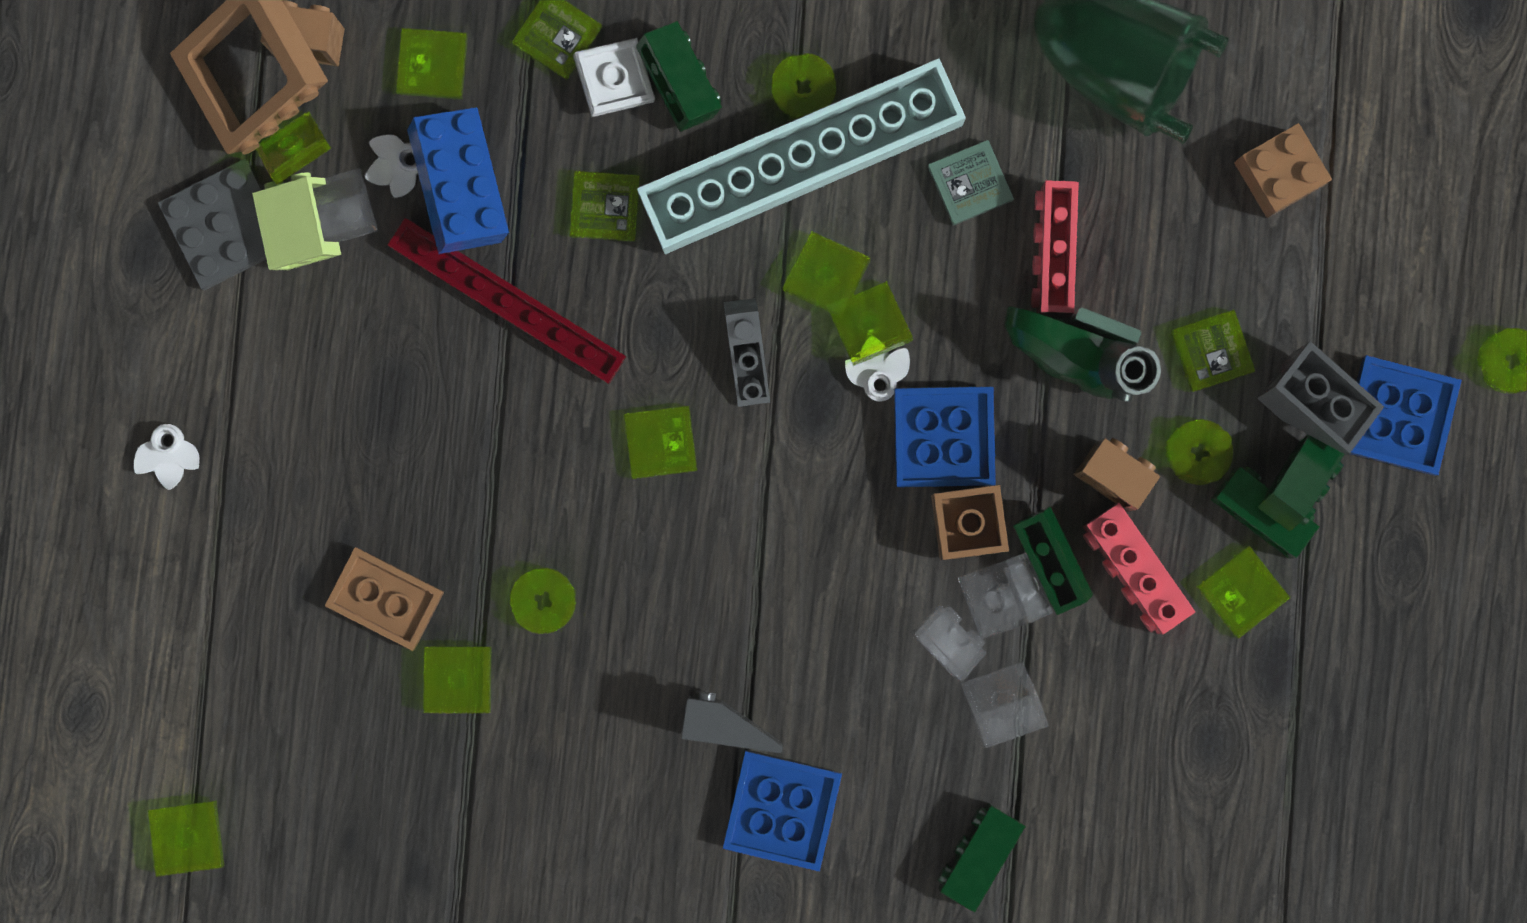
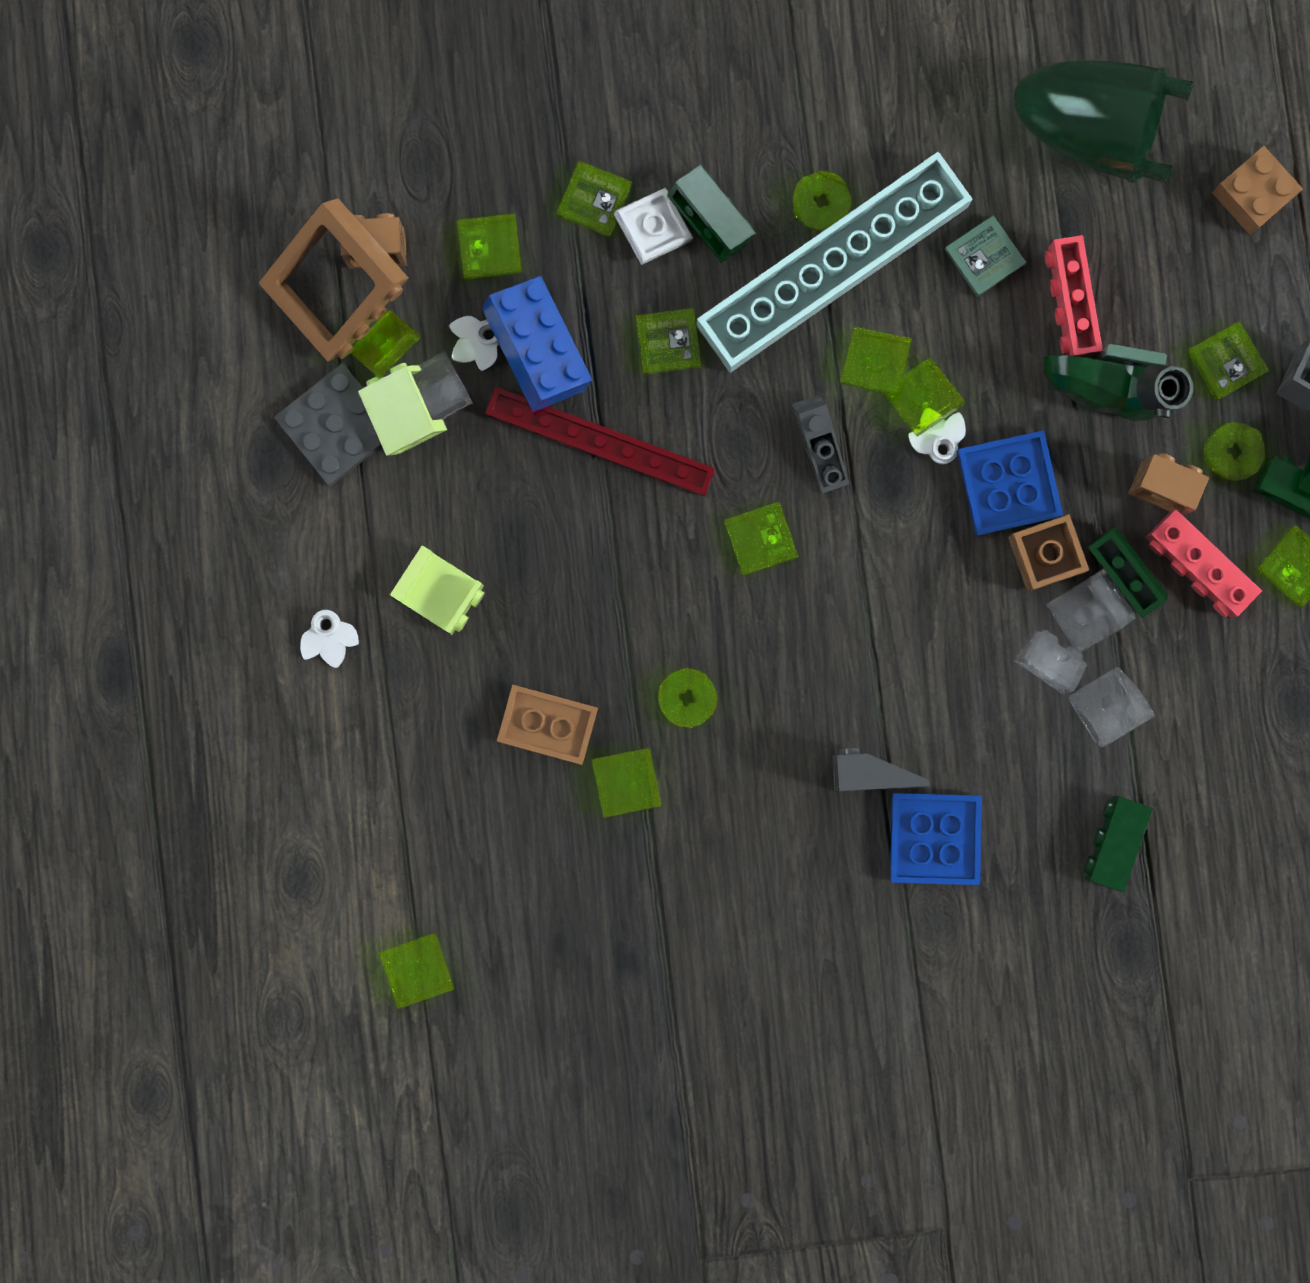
camera: 15 degrees left, 0 degrees up
none -> yellowish green panel [390,545,485,635]

